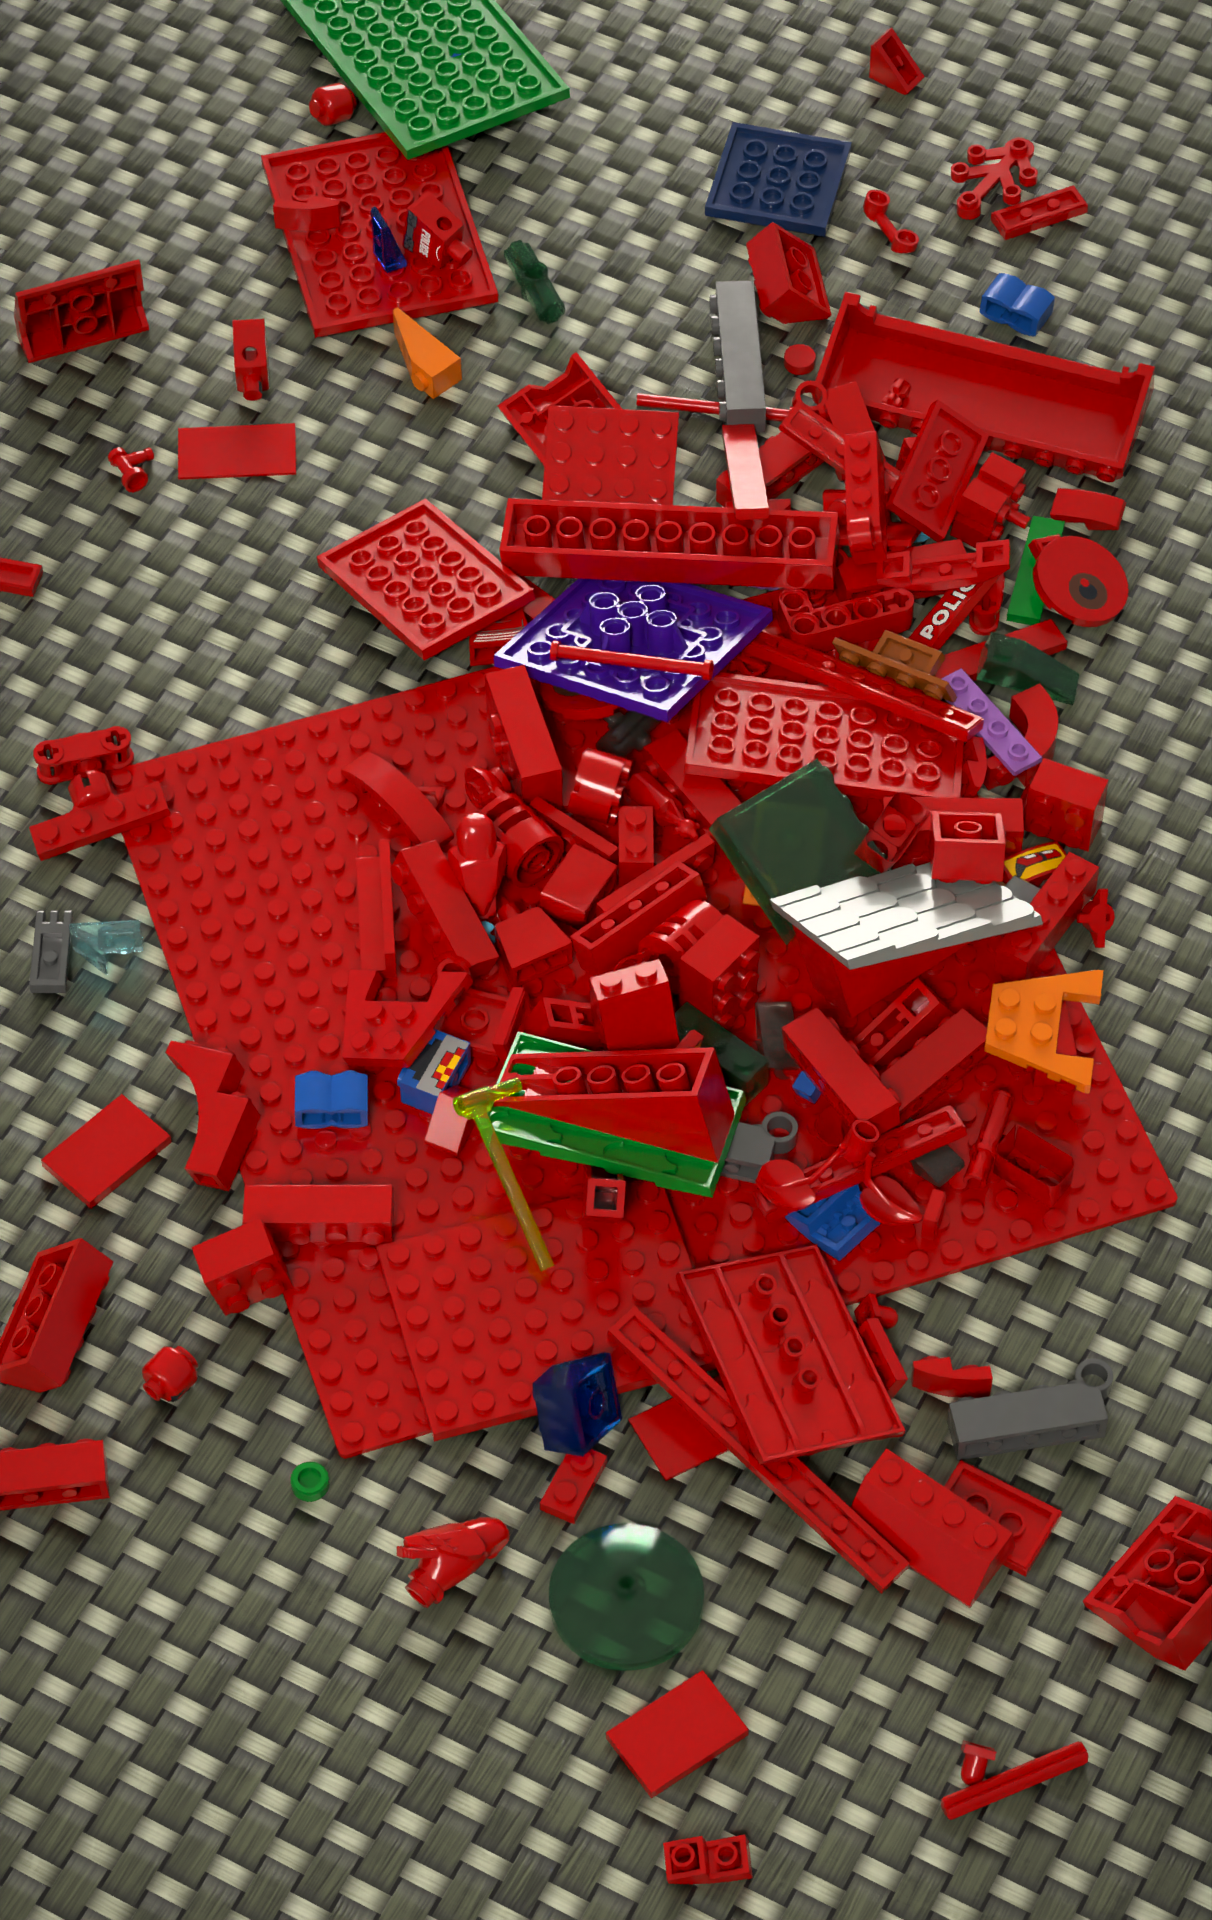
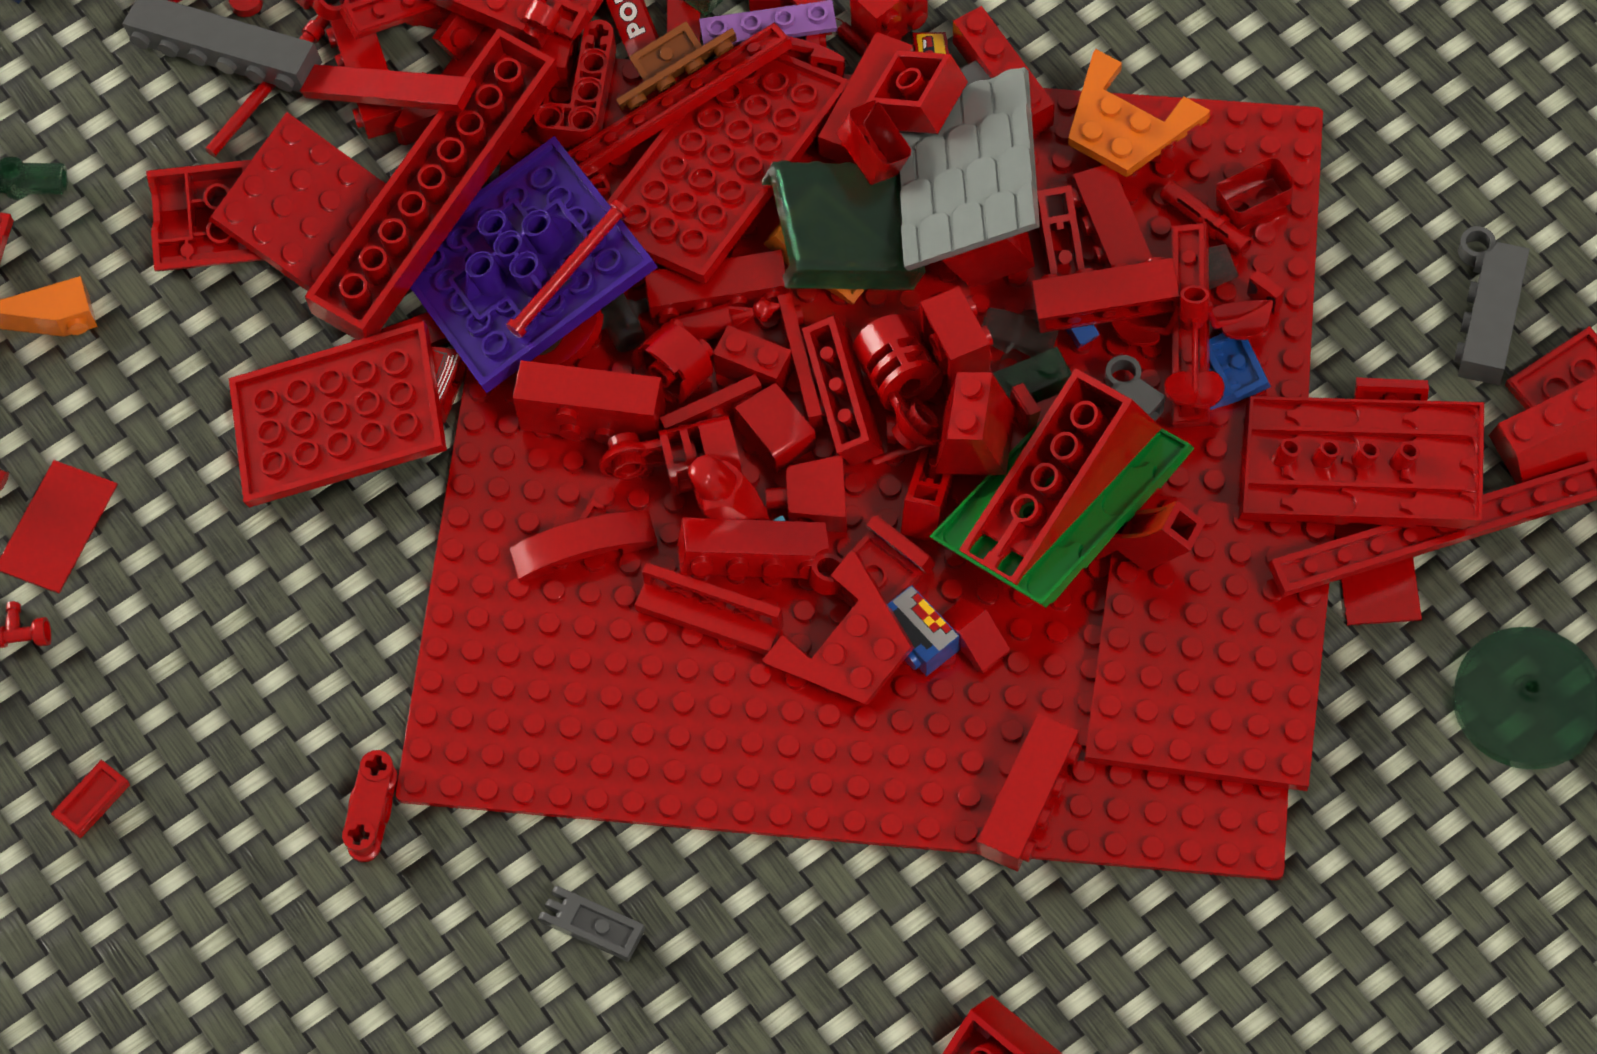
camera: 60 degrees left, 10 degrees up
red plate [29,770,171,861] -> none
red tile [41,1094,172,1209] -> none
clear light blue slope [69,920,143,975] -> none
red head [142,1346,198,1402] -> none
red arch [165,1040,261,1192] -> none
red brick [192,1218,294,1316] -> none
green tile [290,1462,329,1502] -> none
blue brick [295,1070,368,1129] -> none
red animal [397,1517,510,1608] -> none
clear neon green bar [453,1077,554,1271] -> none
clear blue slope [532,1352,622,1456] -> none
red plate [540,1442,607,1524] -> none
red piece [854,1293,898,1329] -> none
red slope [911,1356,993,1398] -> none
red piece [1077,888,1115,948] -> none

